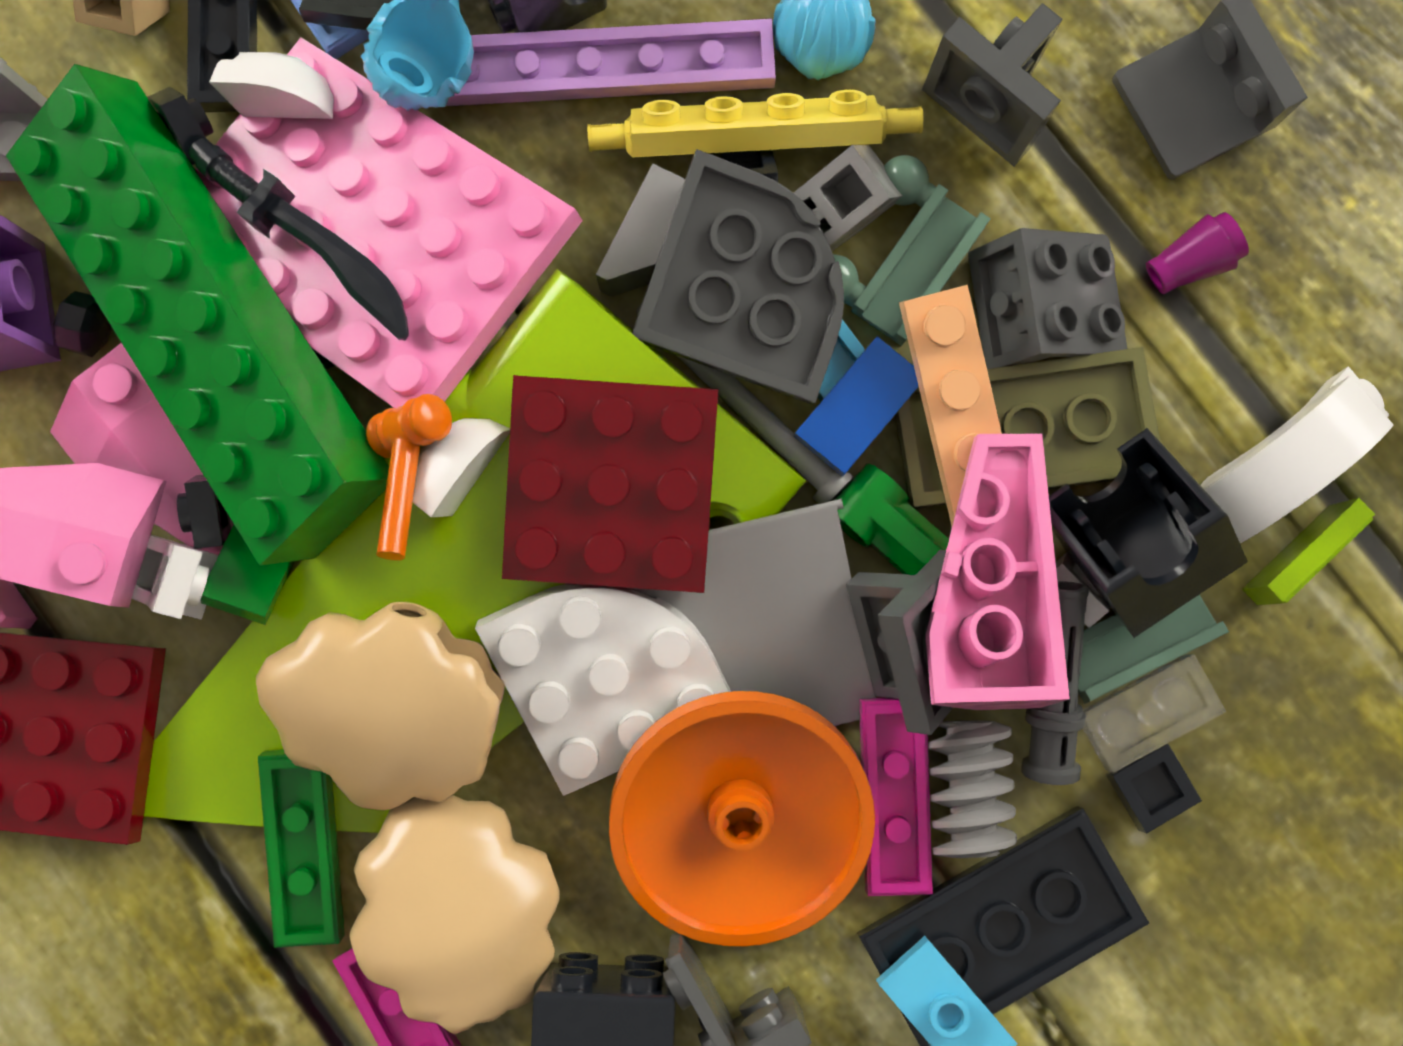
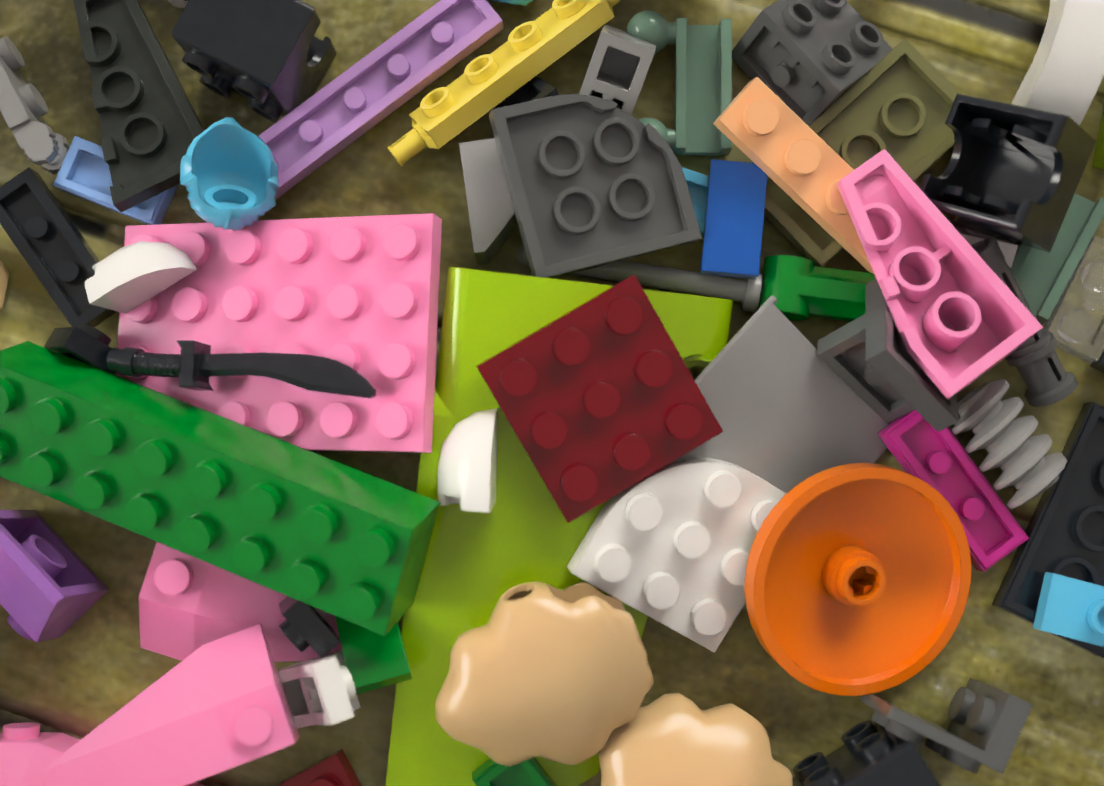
camera: 25 degrees left, 0 degrees up
black tile [53,291,112,357] -> none
orange piece [366,394,452,560] -> none

